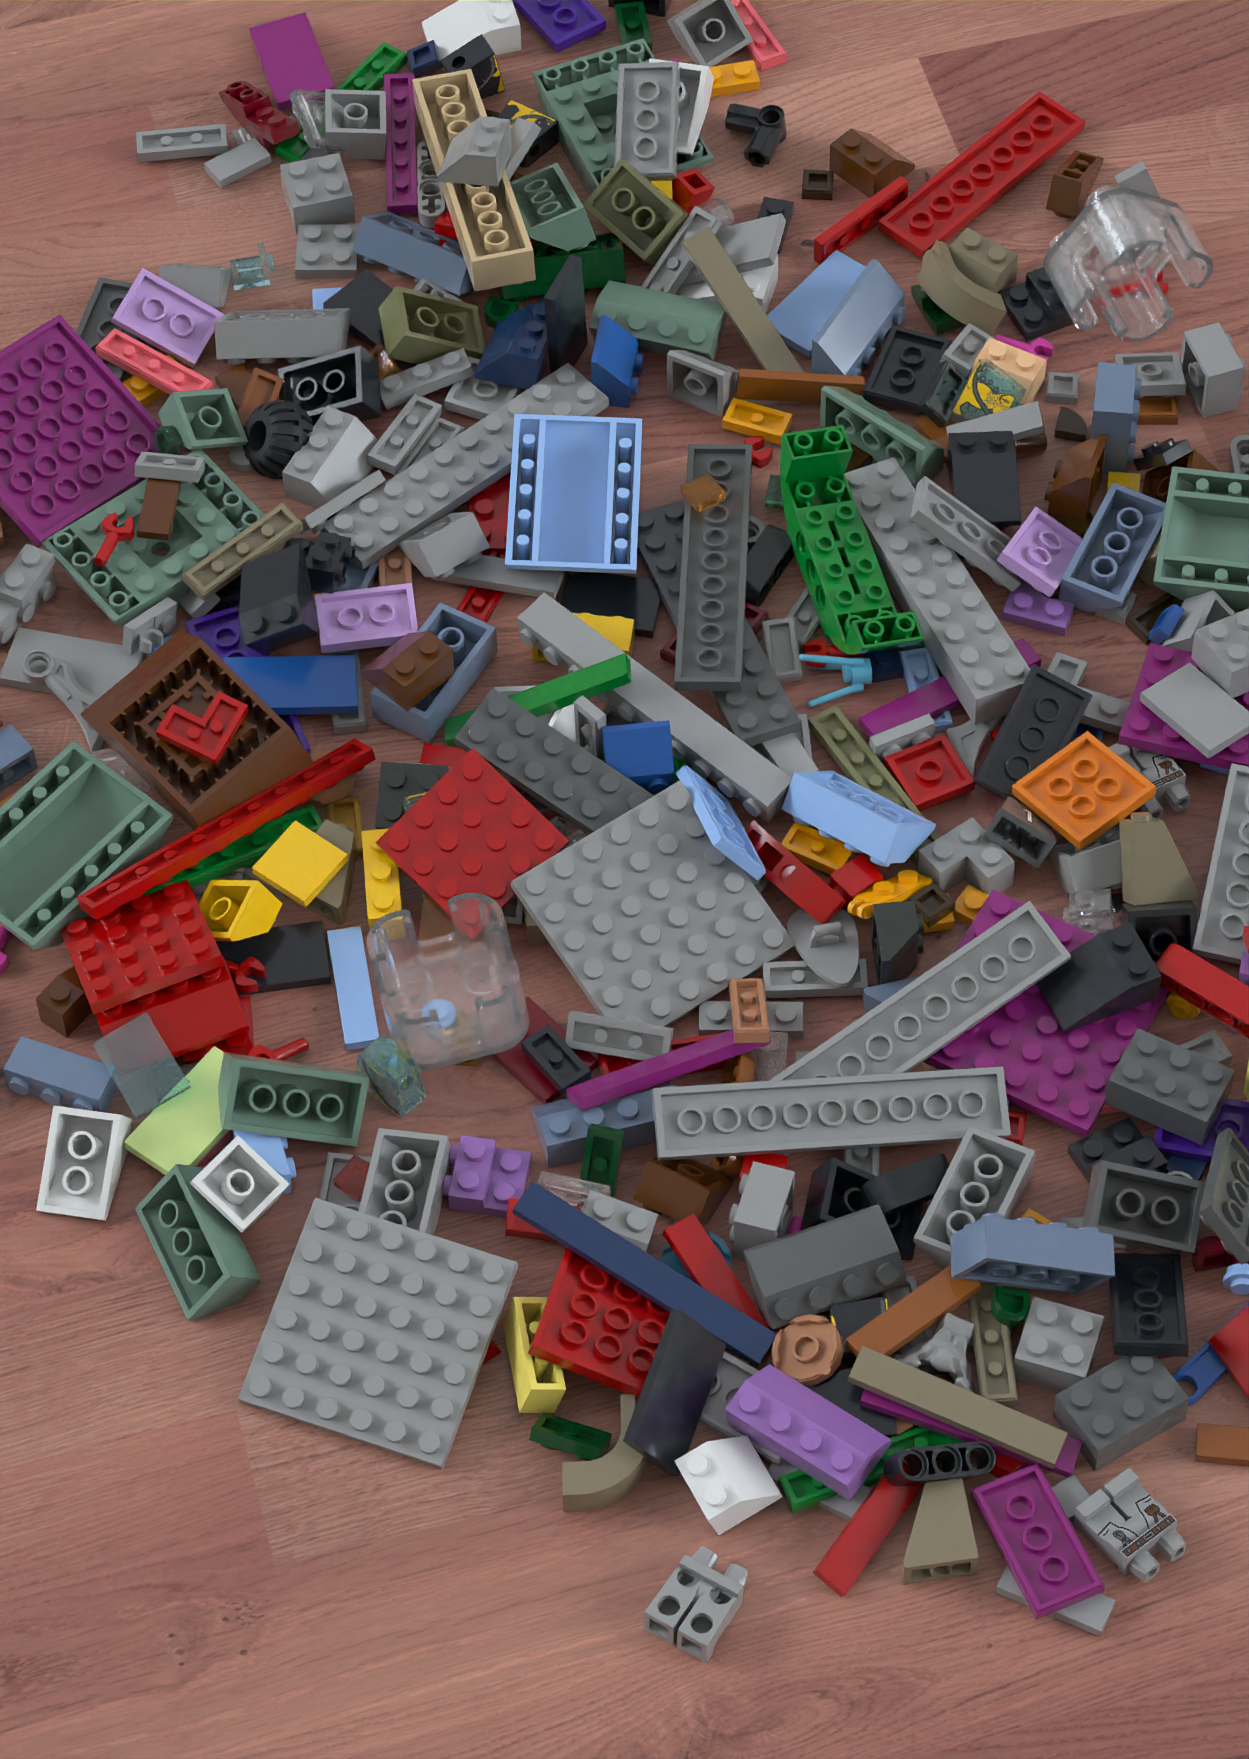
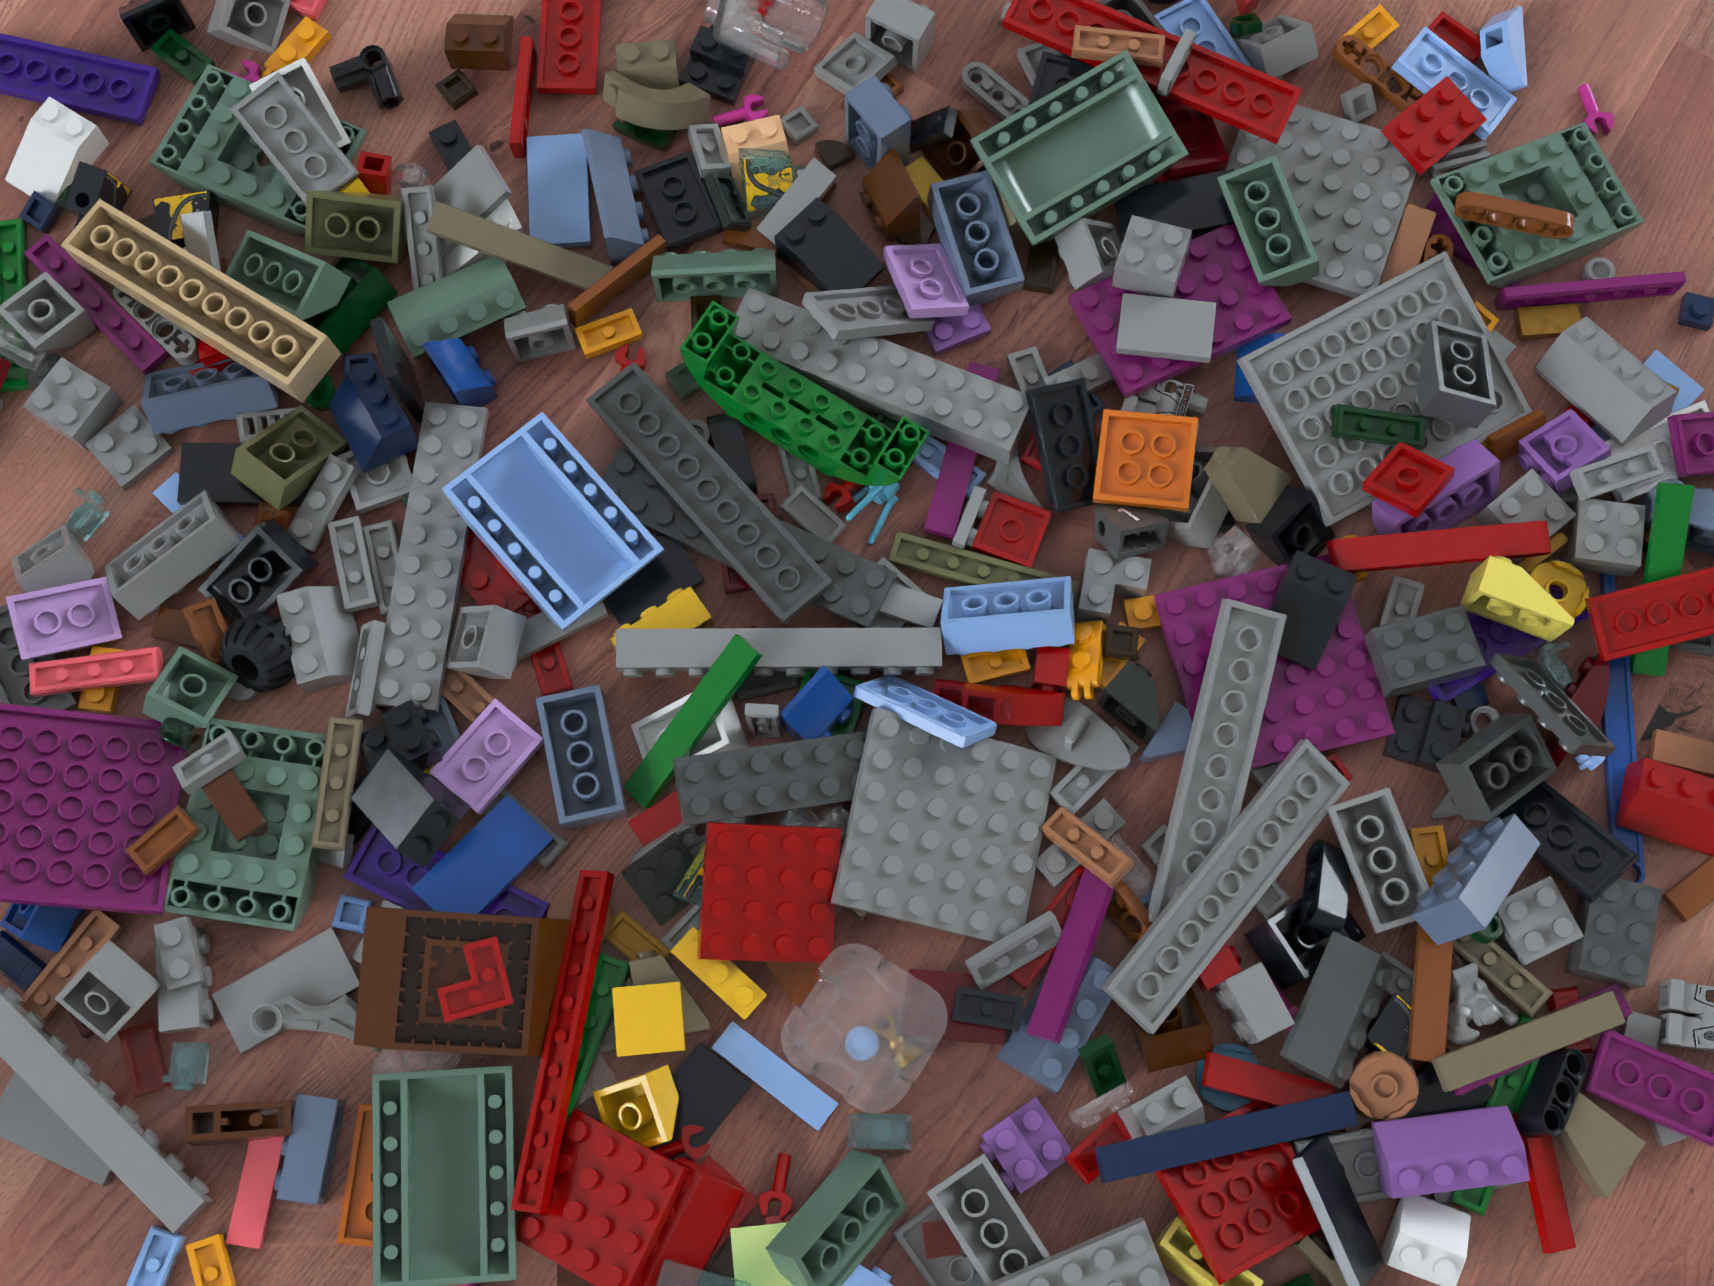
camera: 45 degrees left, 20 degrees up
red bar [93,512,135,567] -> none
light grey plate [122,597,177,656] -> none
reddish brown slope [360,631,454,711] -> none
light grey slope [438,117,512,187] -> none
clear orange tile [681,473,726,513] -> none
blue tile [1148,604,1184,645] -> none
none -> dark orange tile [125,806,202,876]

